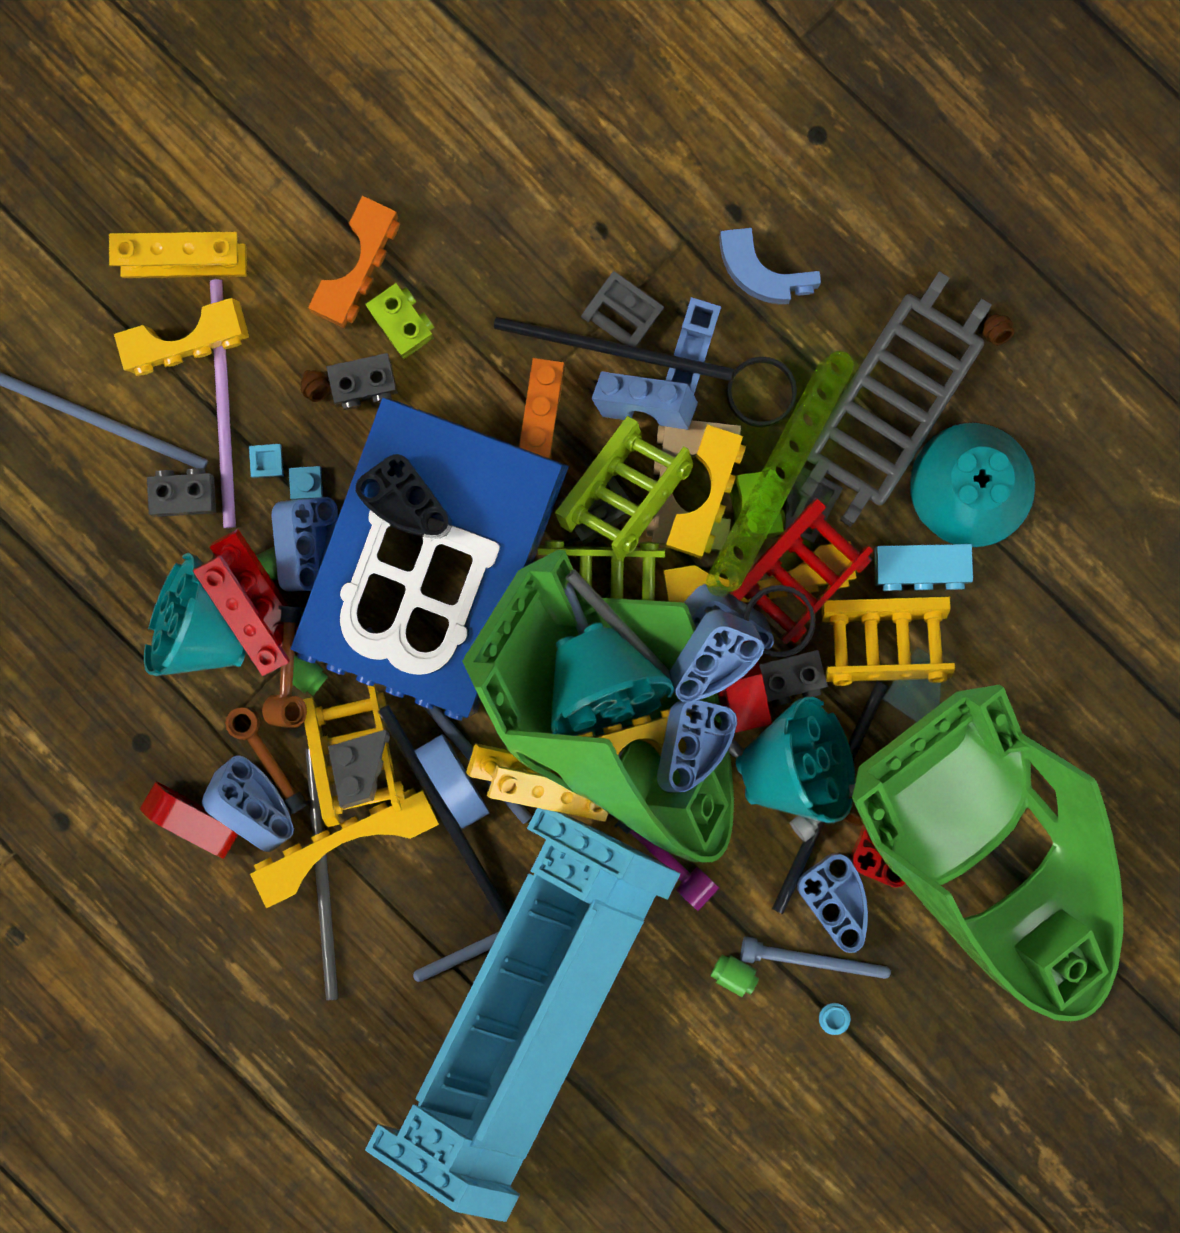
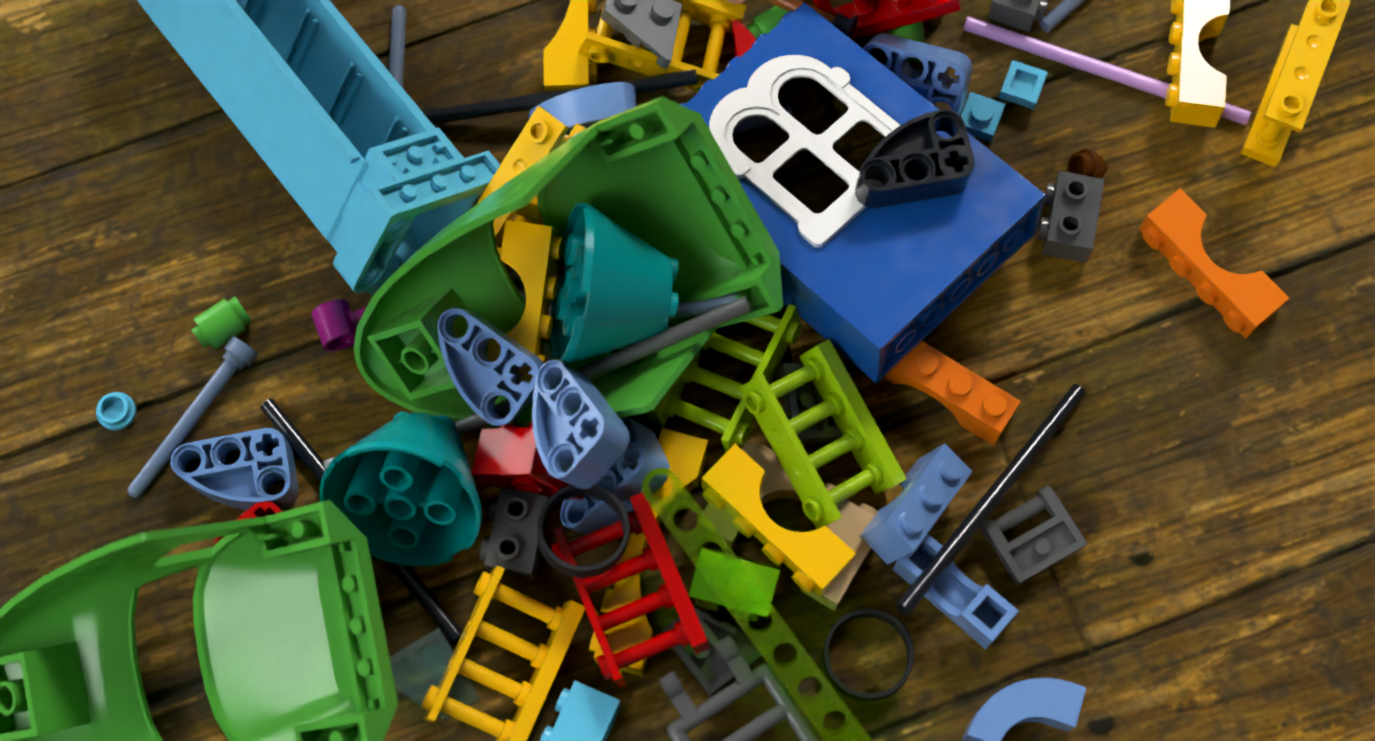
camera: 115 degrees right, 15 degrees down
lime brick [365,283,435,360] -> none
none -> red slope [732,18,756,57]

